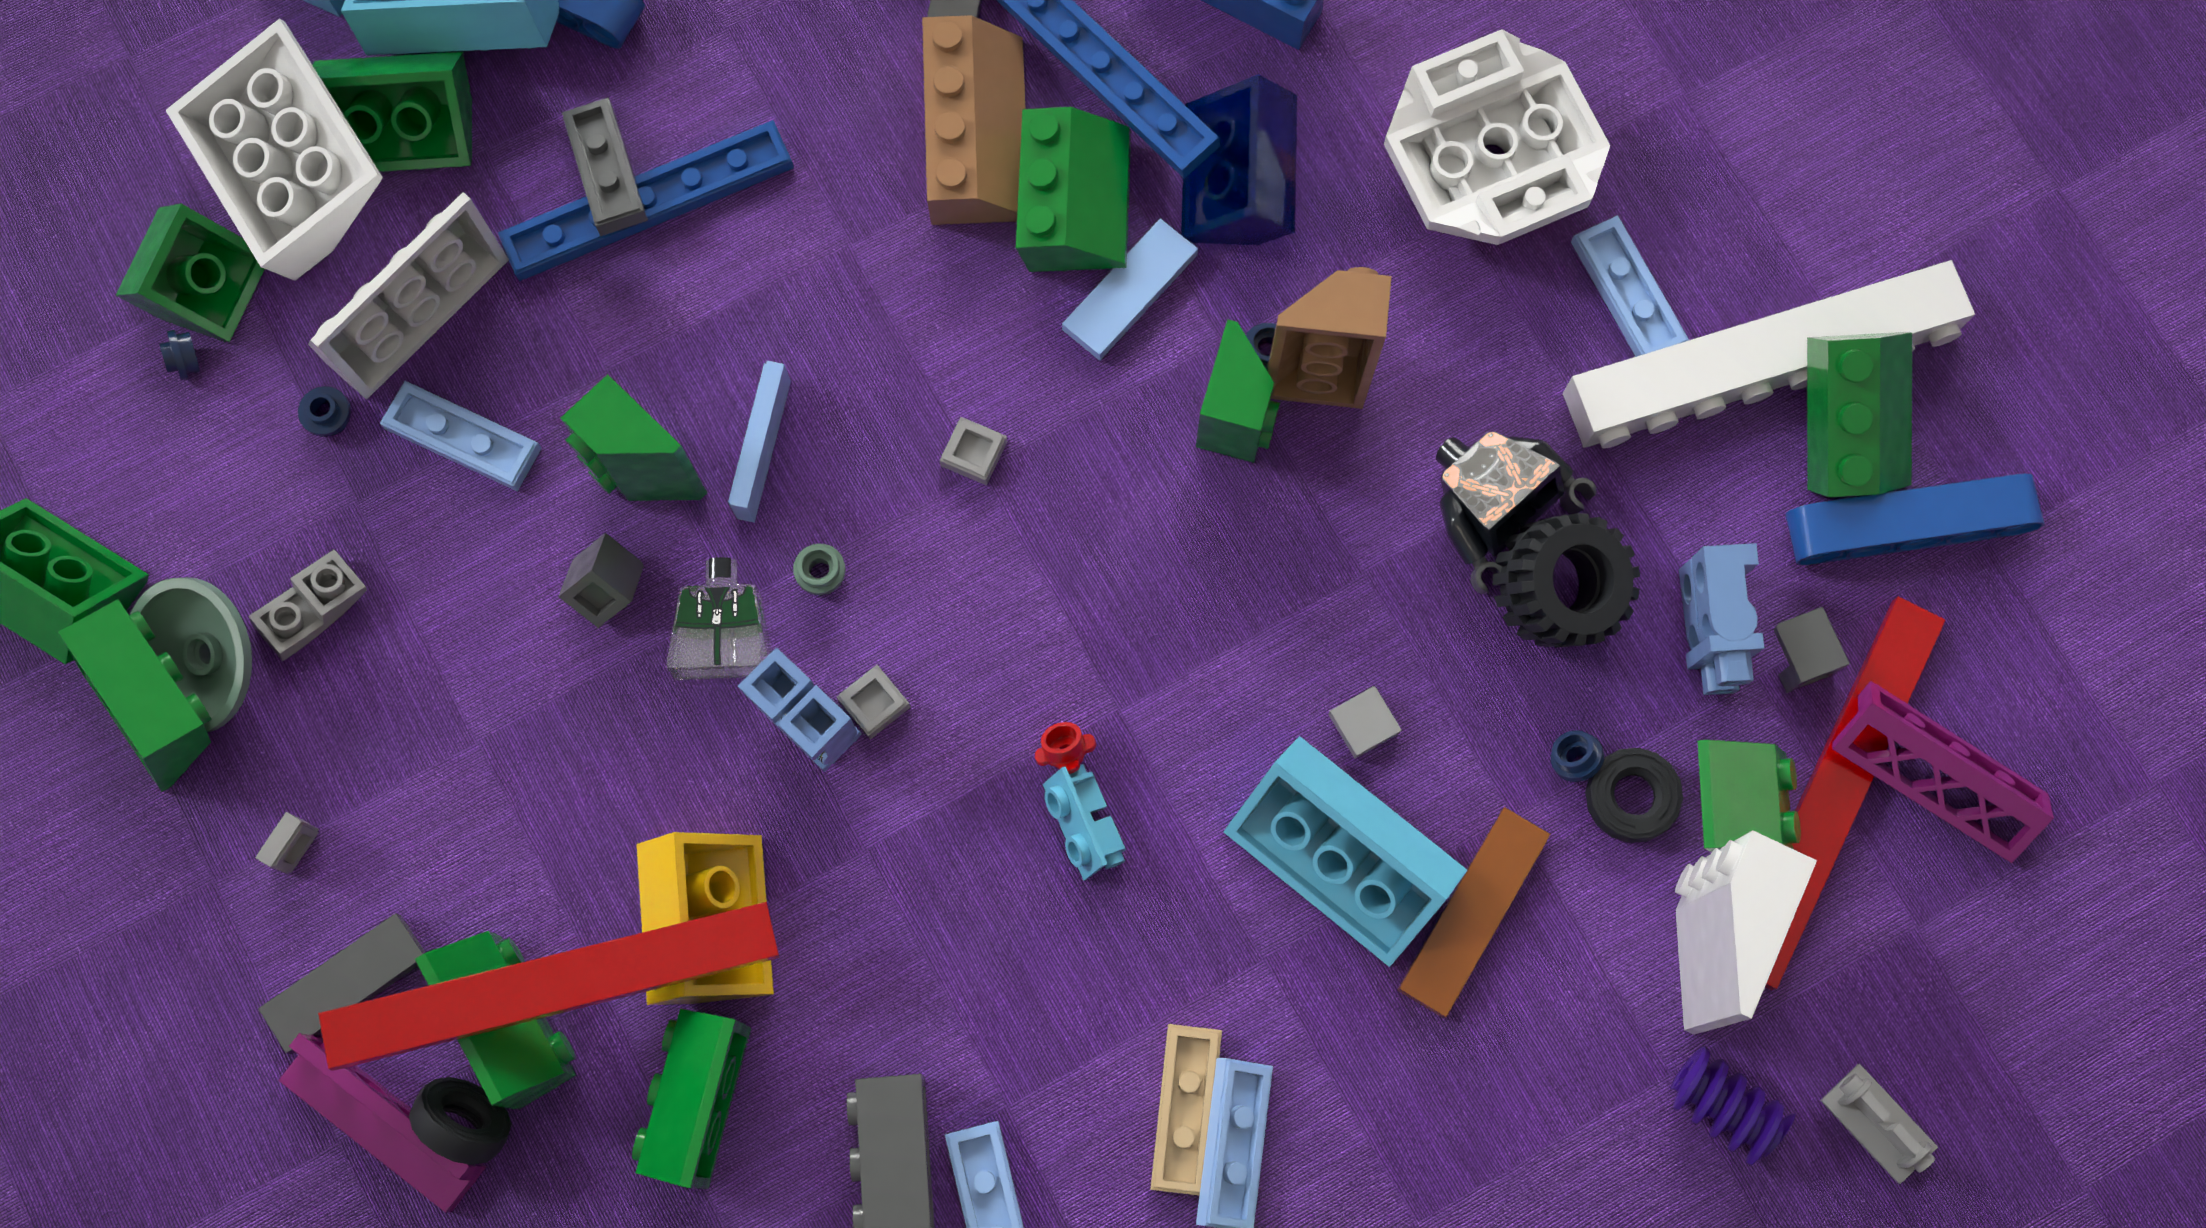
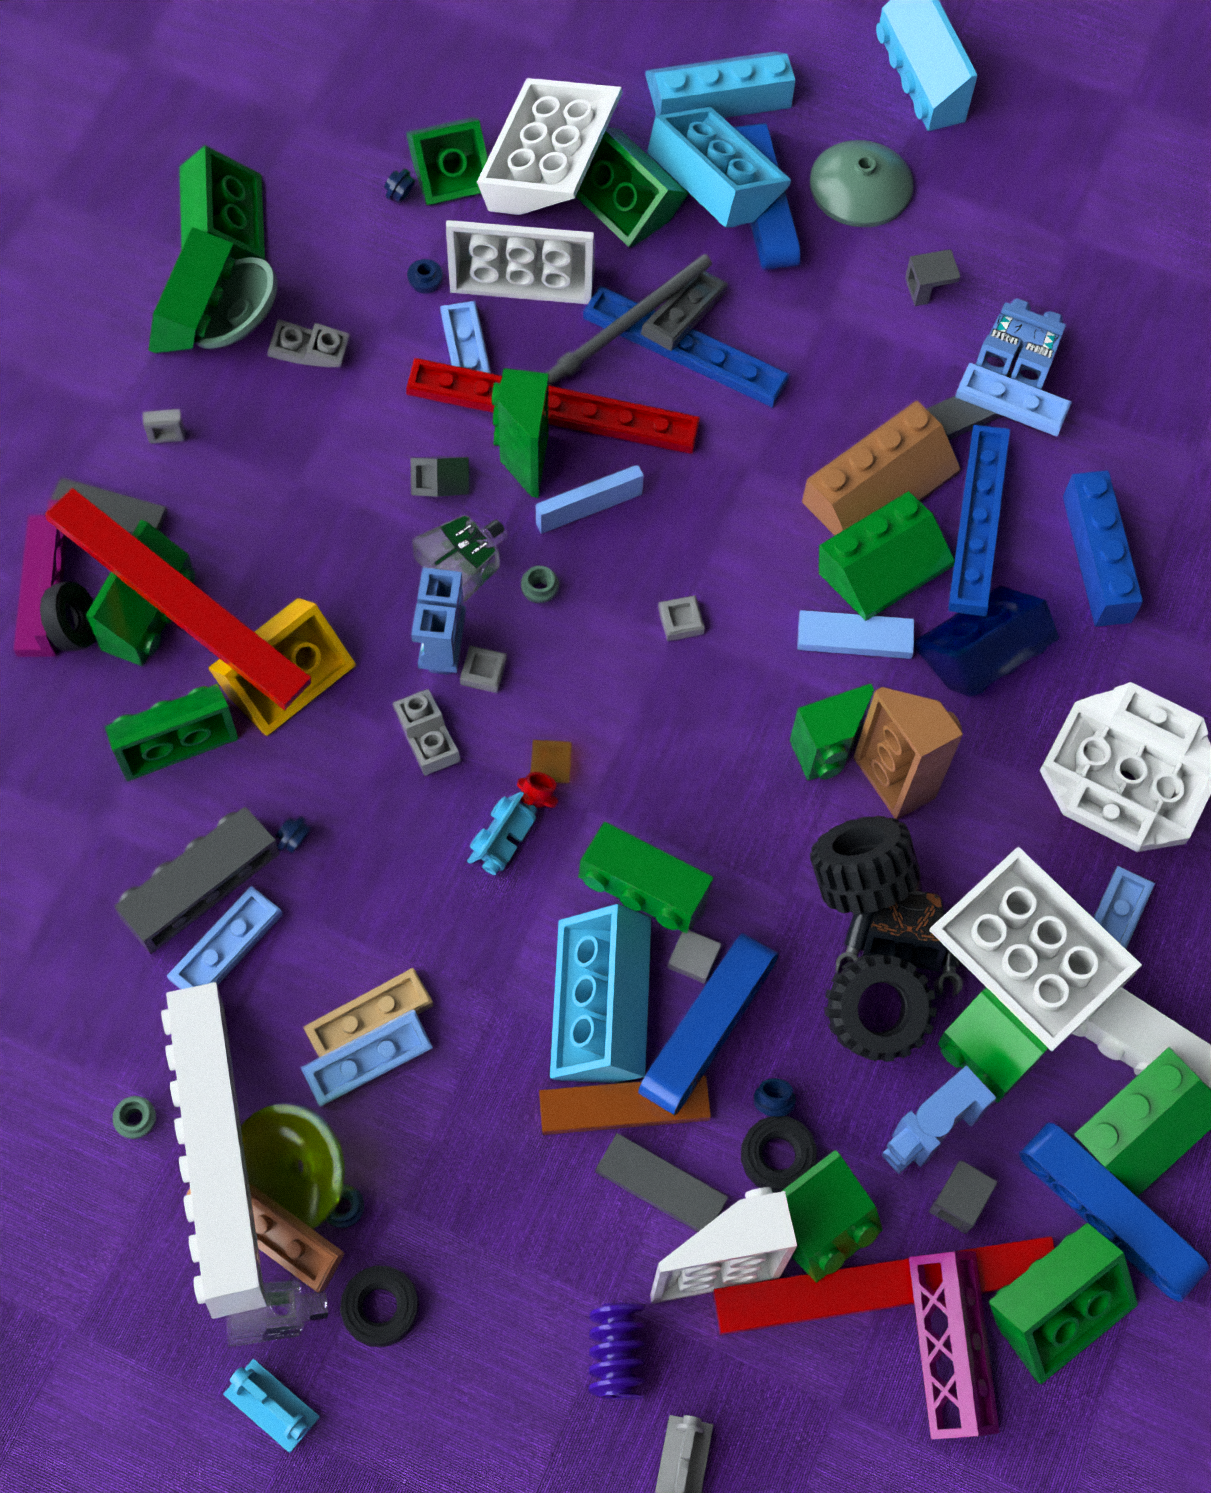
camera: 50 degrees right, 10 degrees down
none -> dark blue plate [275,815,312,854]
none -> light grey slope [393,689,461,776]
none -> red tile [406,358,700,454]
none -> clear yellow tile [530,740,572,783]
none -> dark grey bar [546,254,713,386]
none -> green slope [578,821,714,934]
none -> dark grey tile [595,1133,728,1232]
none -> blue beam [638,933,779,1116]
none -> black tyre [810,816,921,914]
none -> white slope [929,847,1142,1051]
none -> slope [937,987,1049,1103]
none -> green slope [989,1223,1138,1385]

